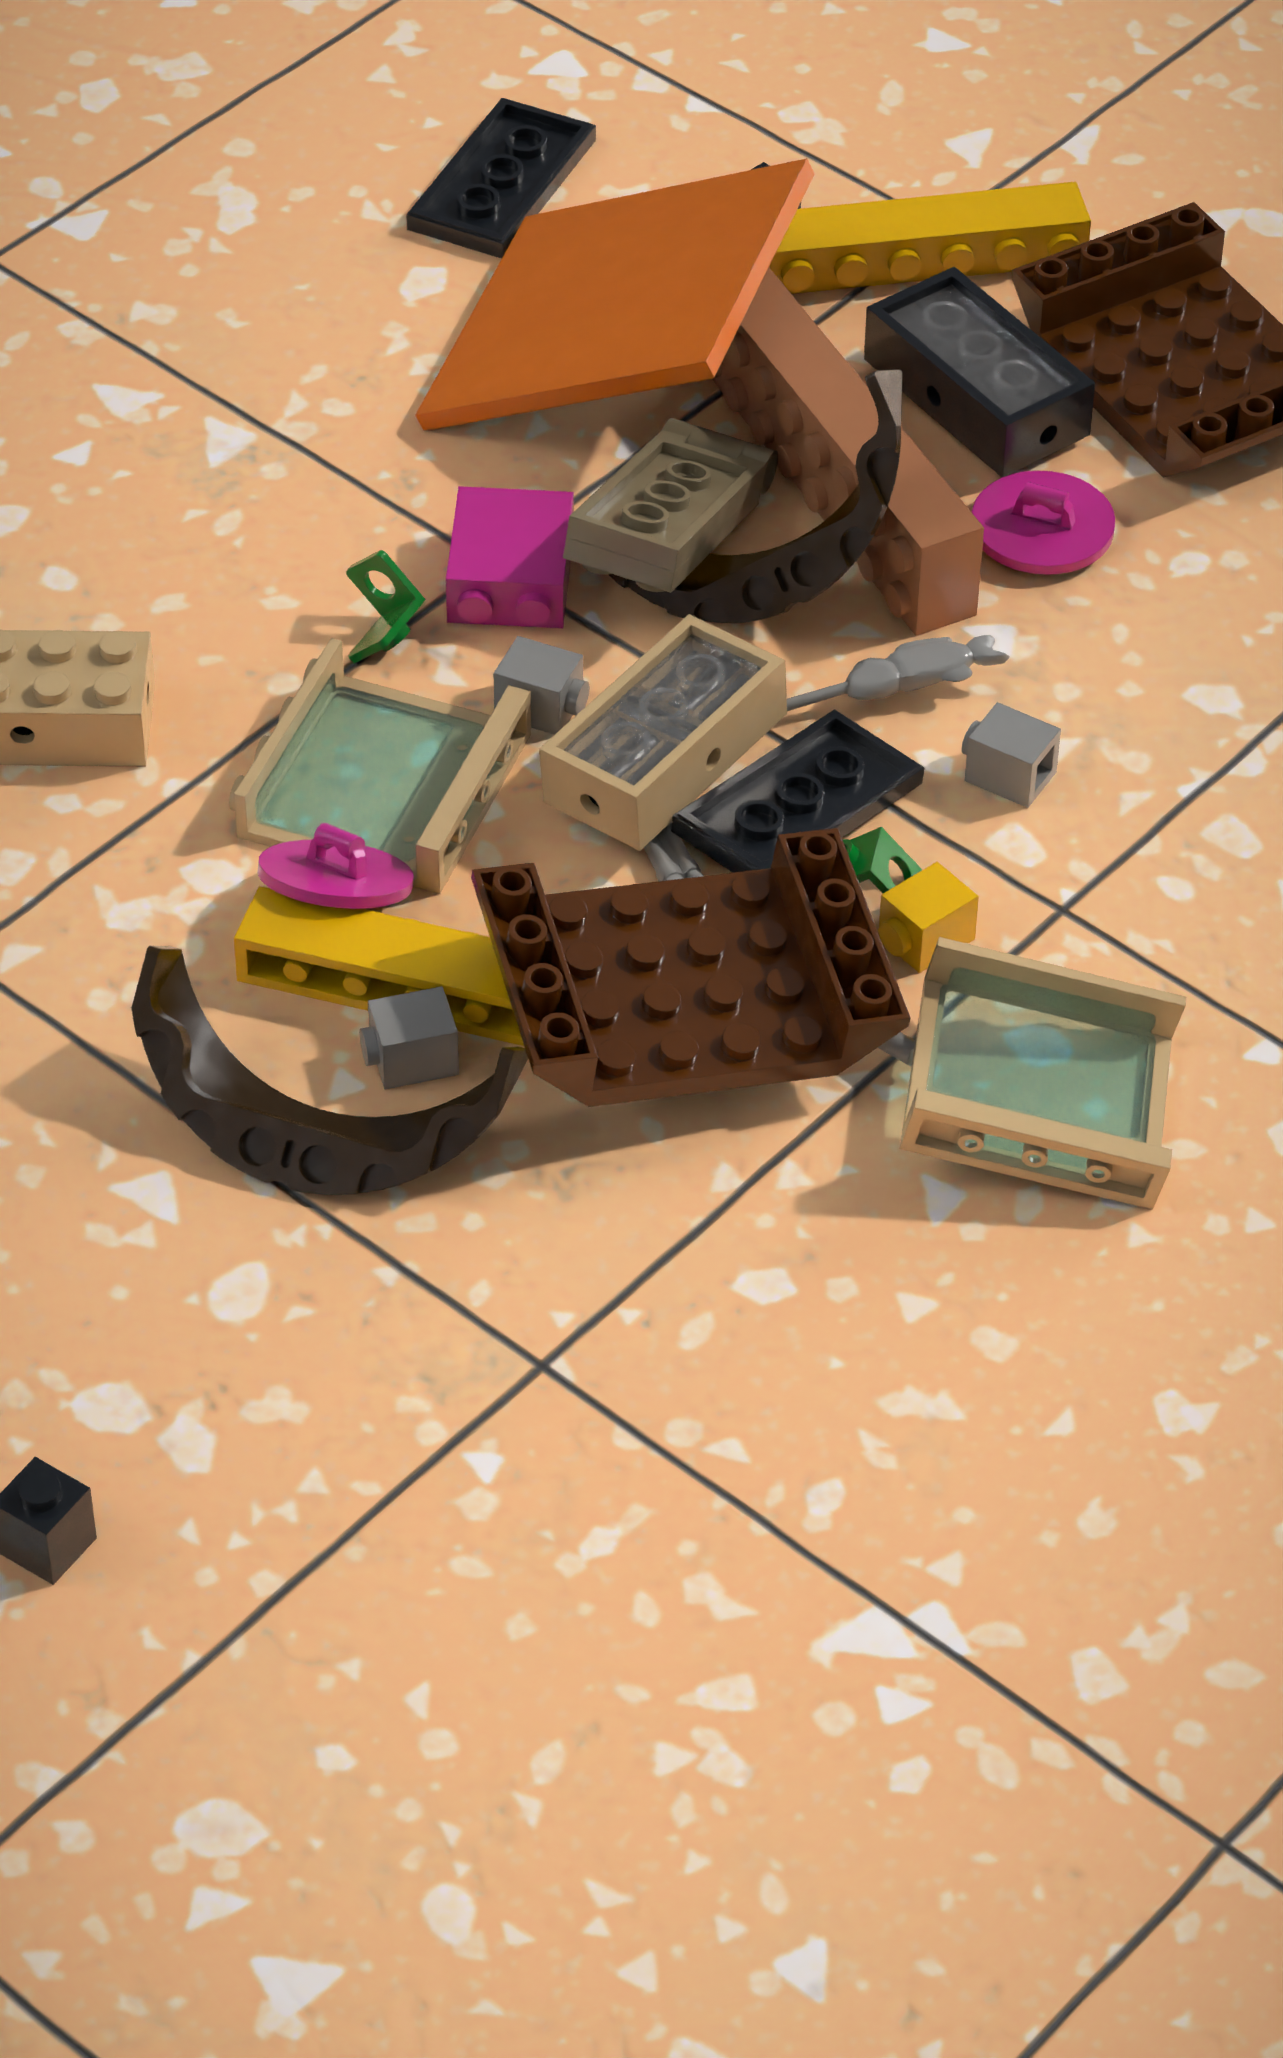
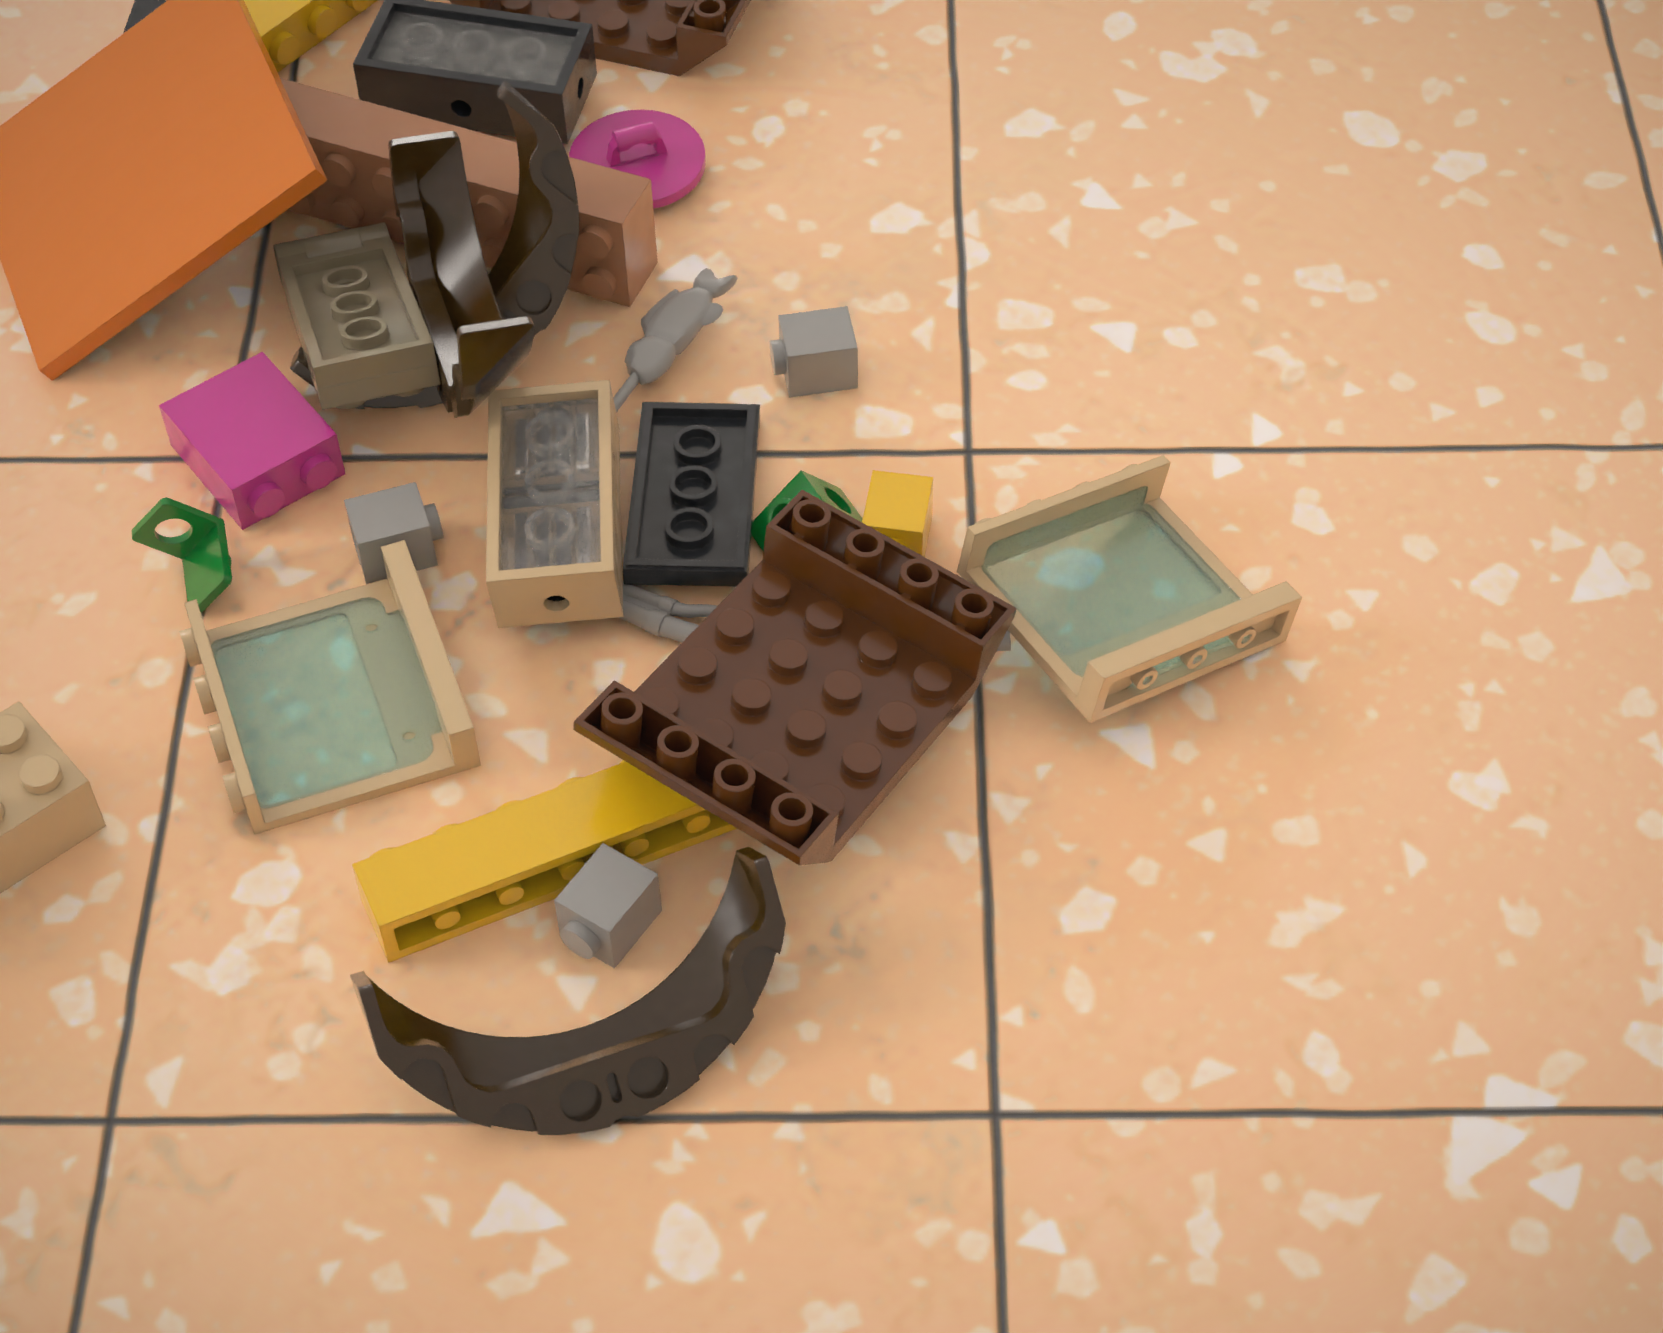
camera: 40 degrees left, 5 degrees up
dark pink shield [257,823,414,909] -> none
none -> dark brown windscreen [388,131,535,418]

